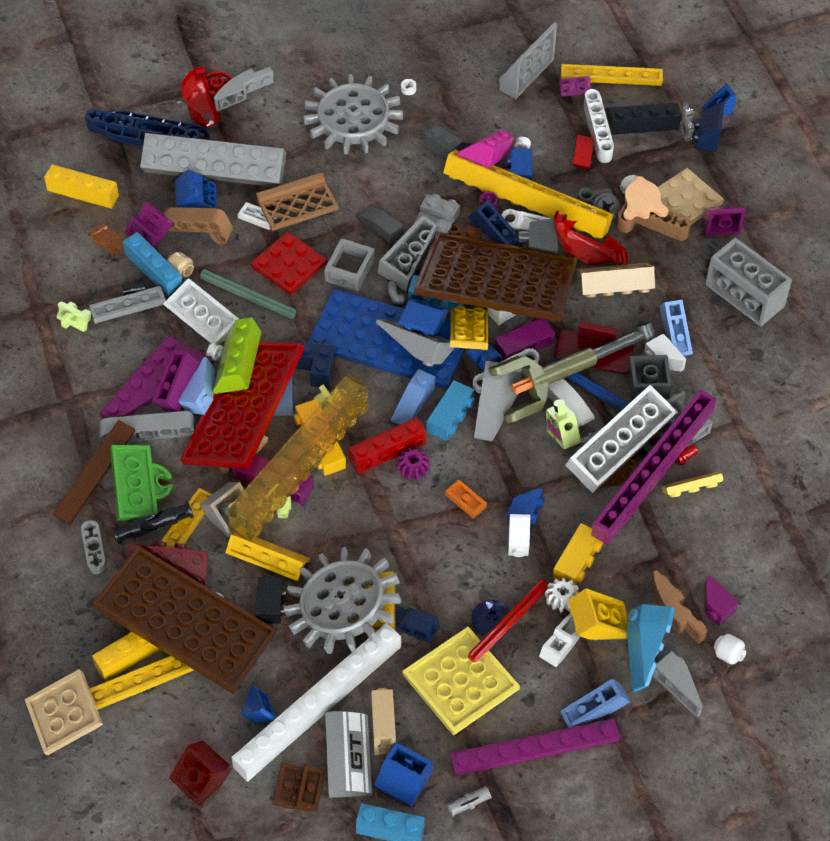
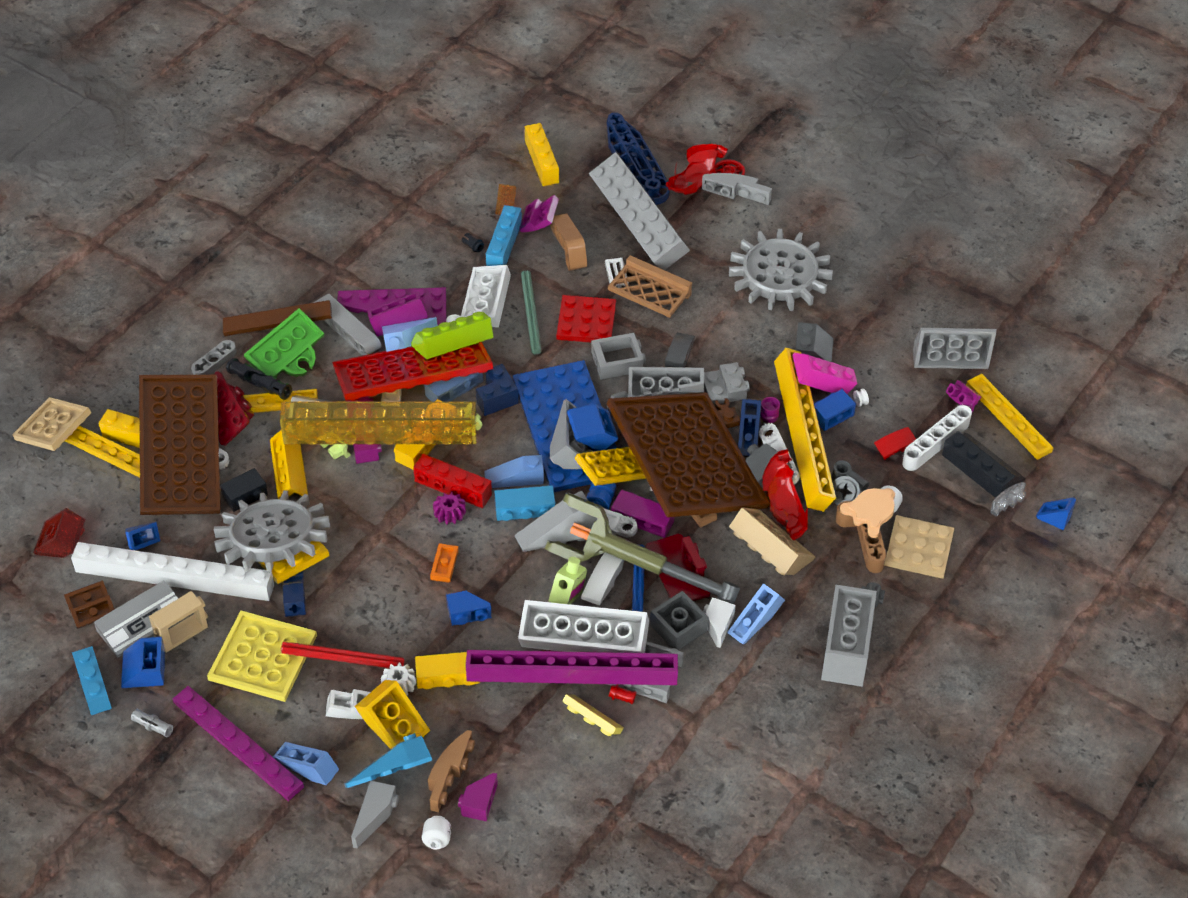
camera: 55 degrees right, 5 degrees down
yellowish green hips [57,301,91,332] -> none
light grey plate [89,286,166,323] -> none
tan head [167,252,194,278] -> none
blue slope [175,169,217,209] -> none
white bush [401,79,416,95] -> none
clear blue dish [472,600,510,636] -> none
white slope [508,514,530,557] -> none
dark blue slope [694,102,724,152] -> none
magenta slope [702,206,746,236] -> none

